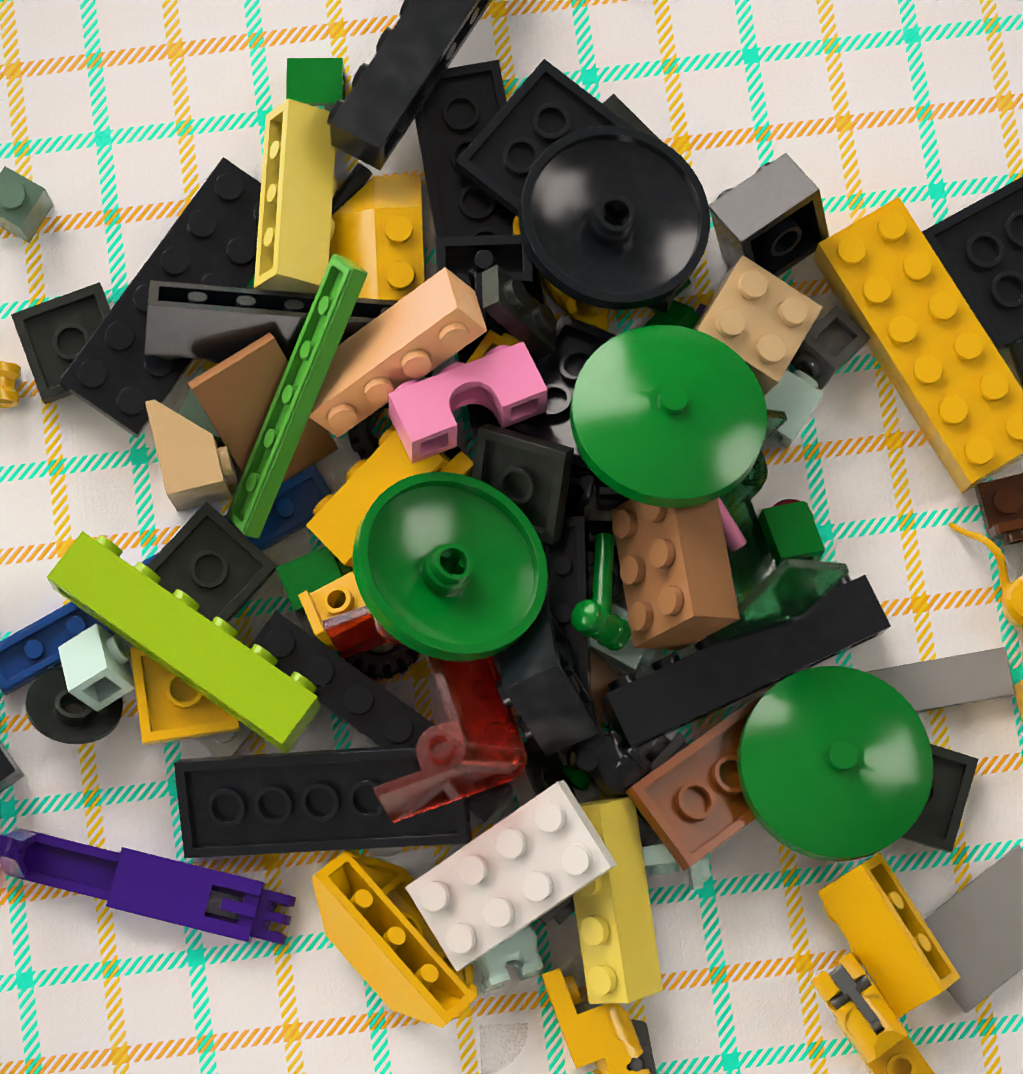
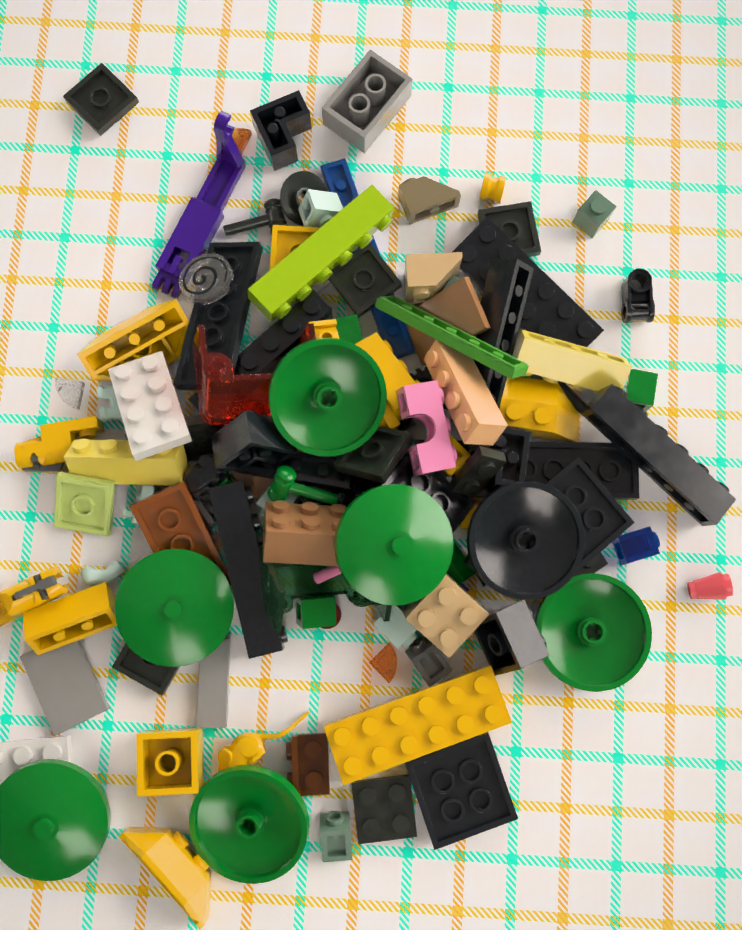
camera: 100 degrees right, 0 degrees up
none -> yellowish green plate [54,472,116,537]
none -> light aqua arm [81,560,126,586]
none -> clear tile [179,253,234,304]
none -> pearl dark grey piece [223,198,287,236]
none -> clear orange tile [369,642,398,683]
none -> dark tan slope [398,176,461,225]
none -> green dish [535,573,652,692]
none -> clear blue brick [612,526,660,566]
none -> black piece [621,268,655,323]

